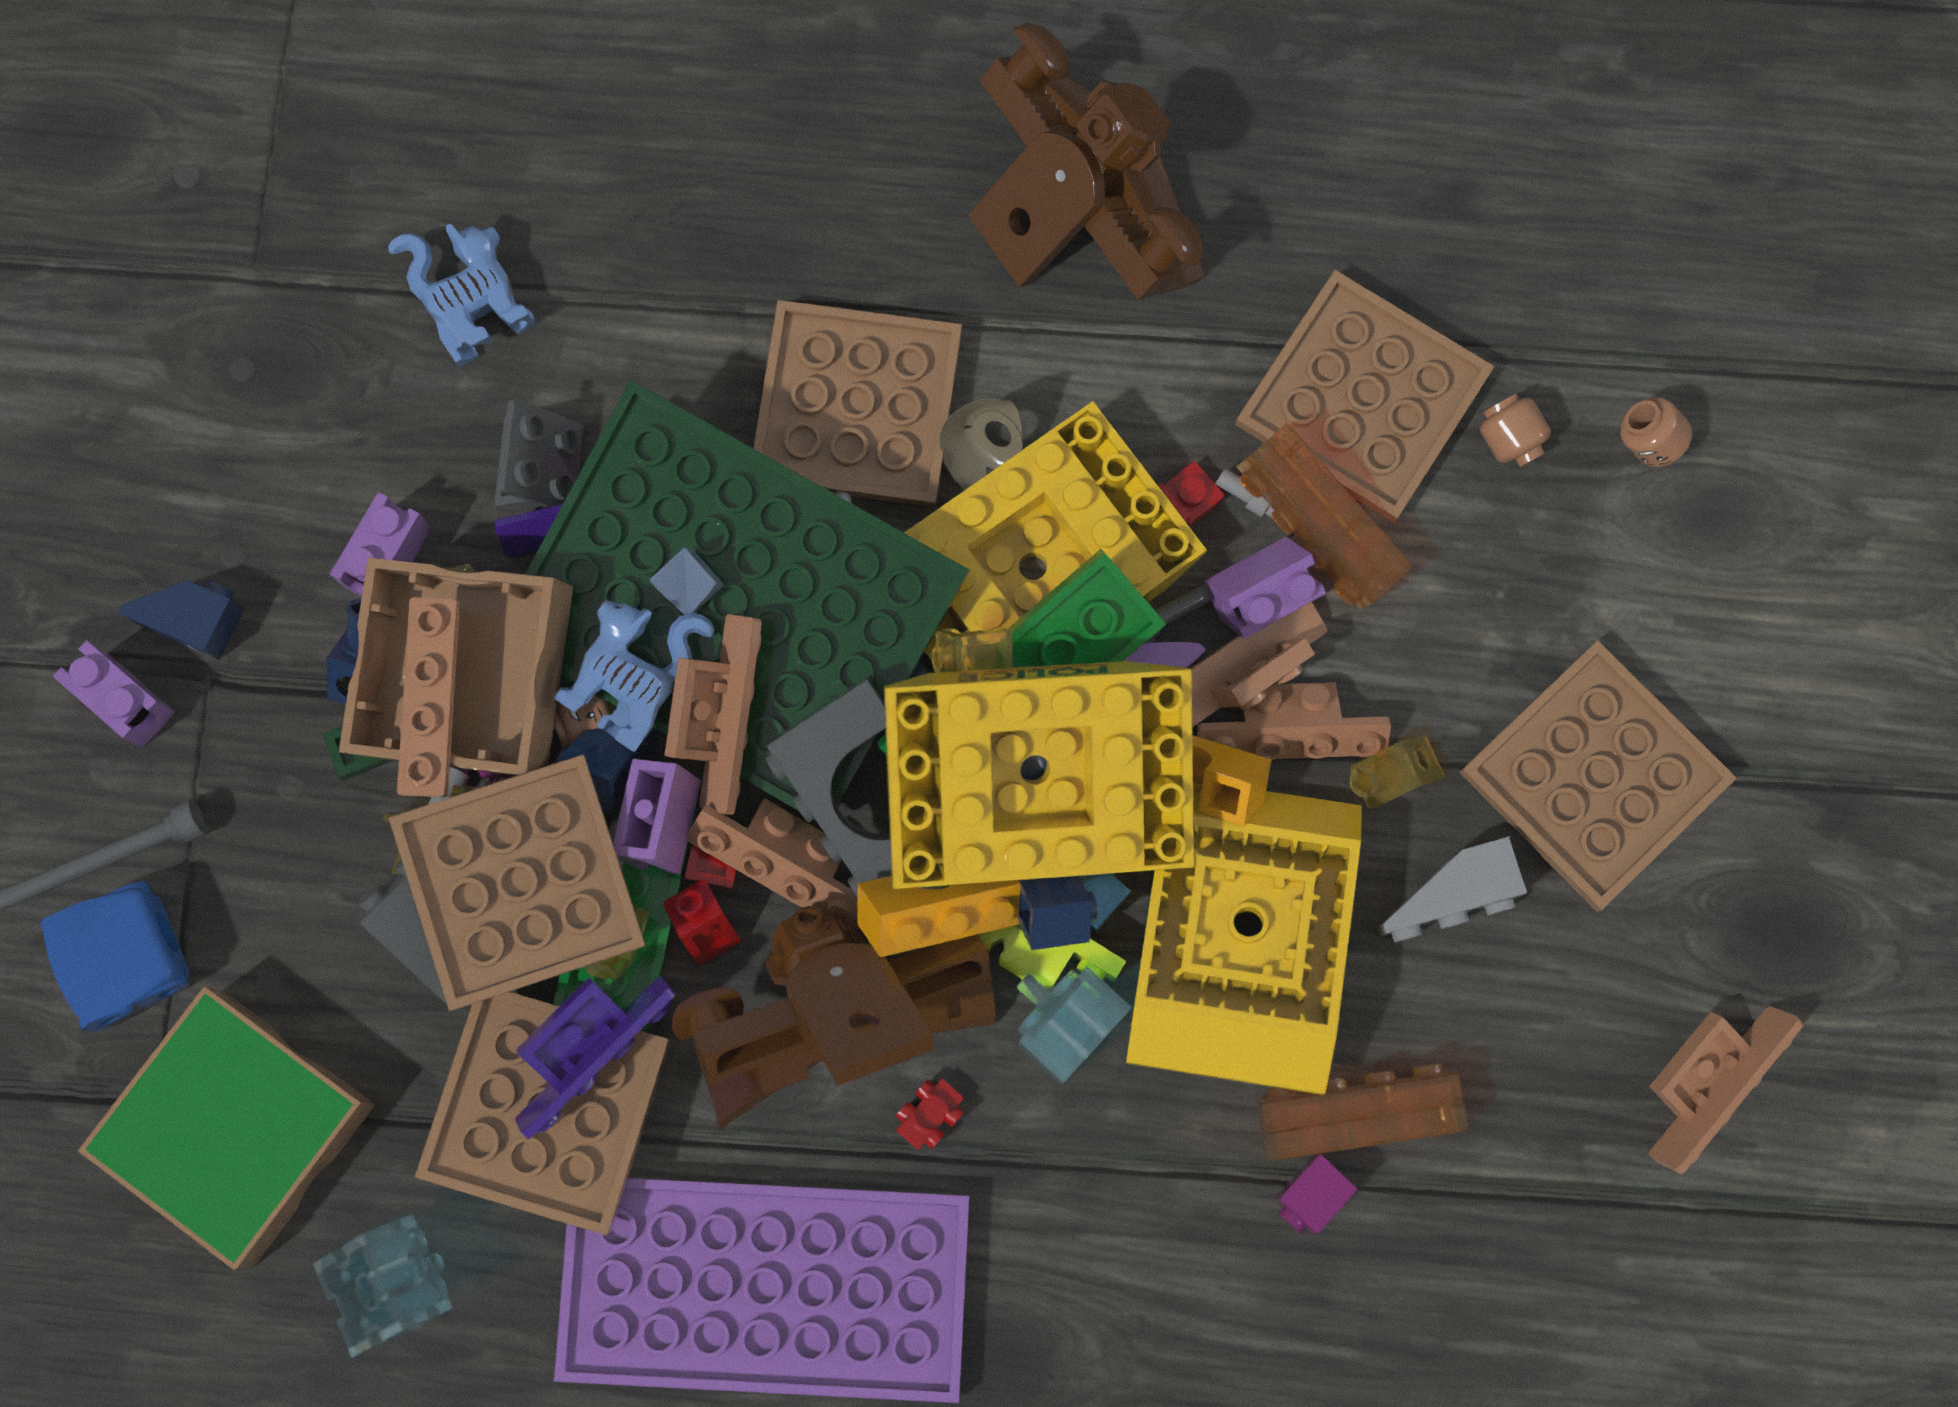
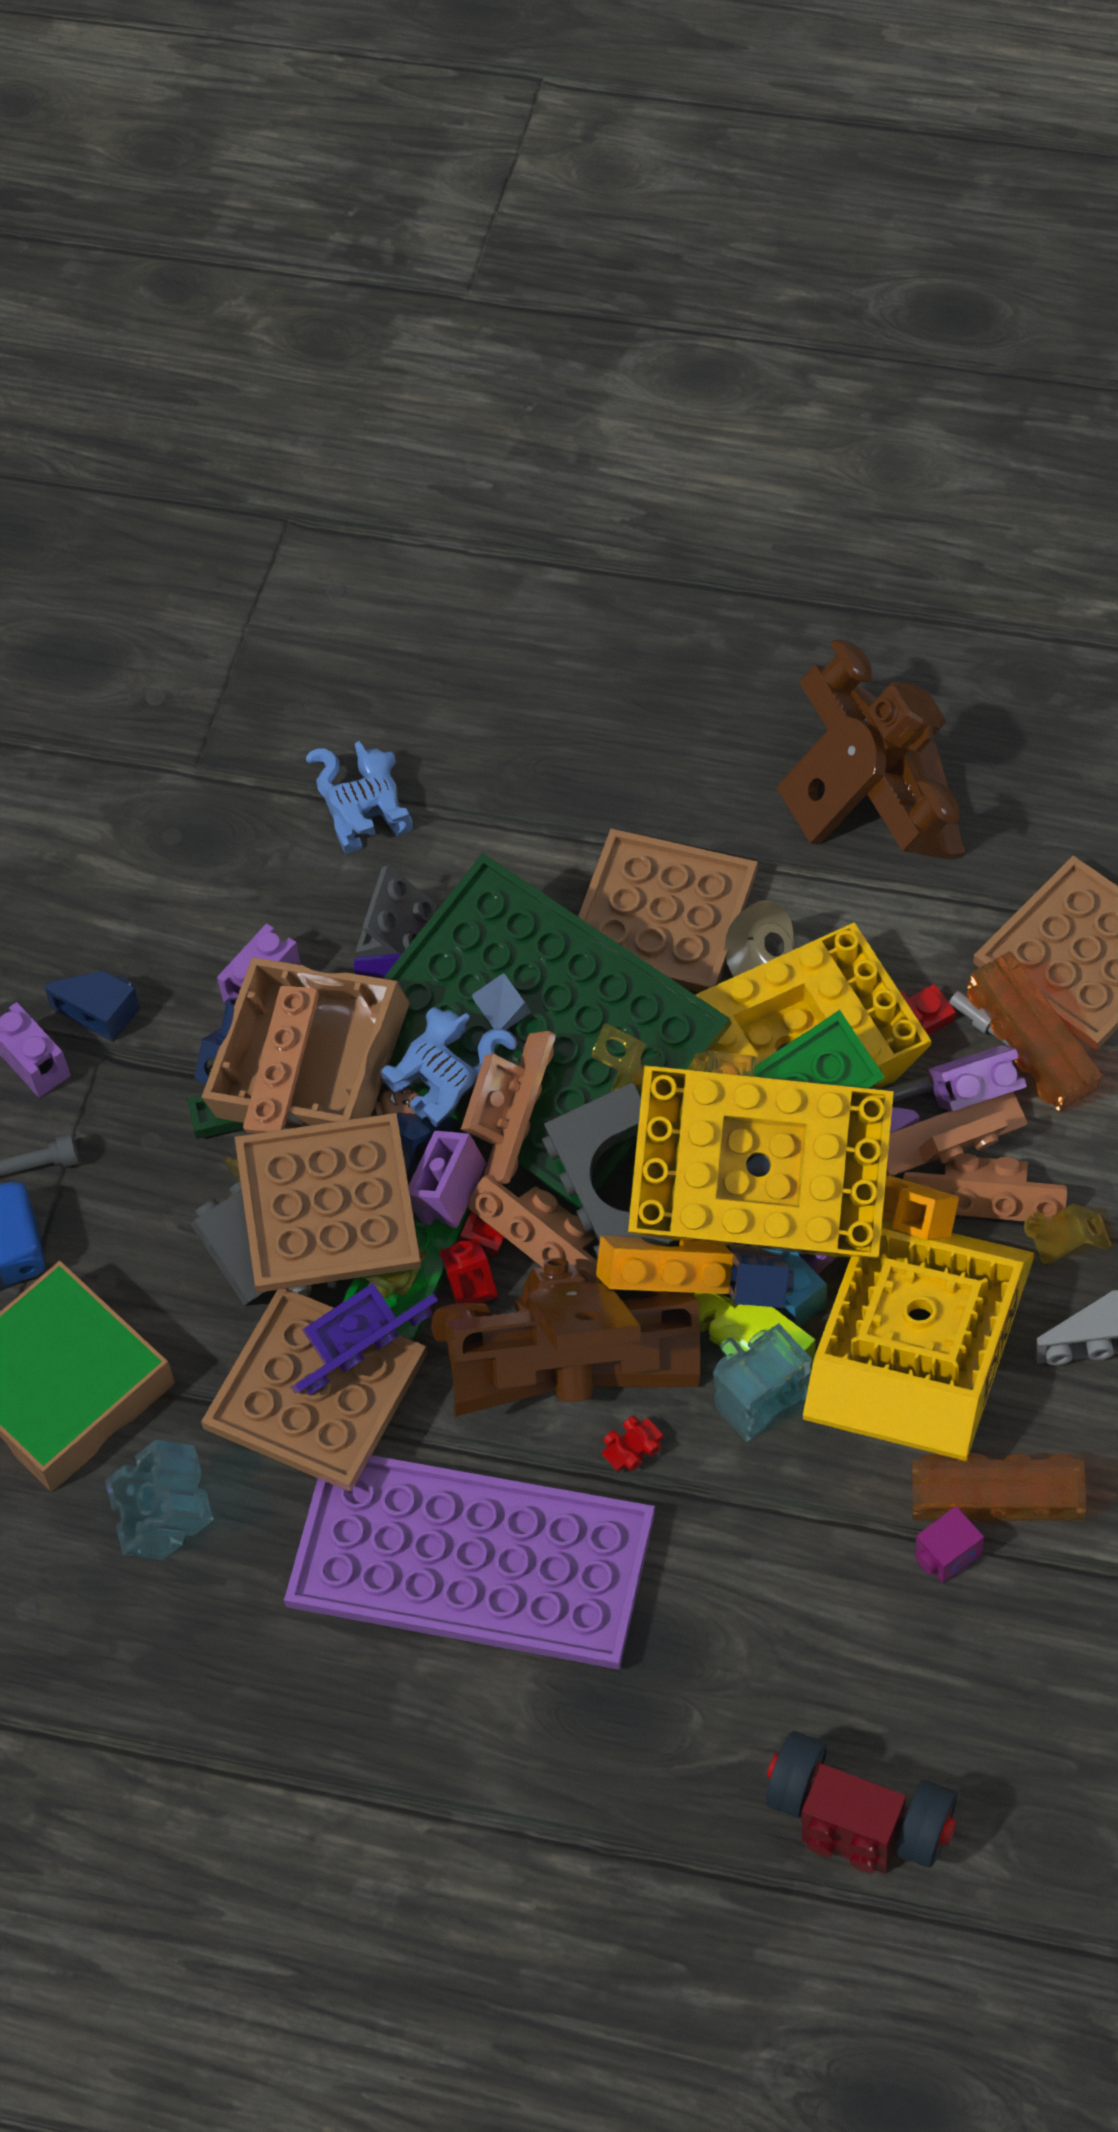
camera: 15 degrees right, 20 degrees down
none -> clear yellow bracket [591,1024,646,1093]

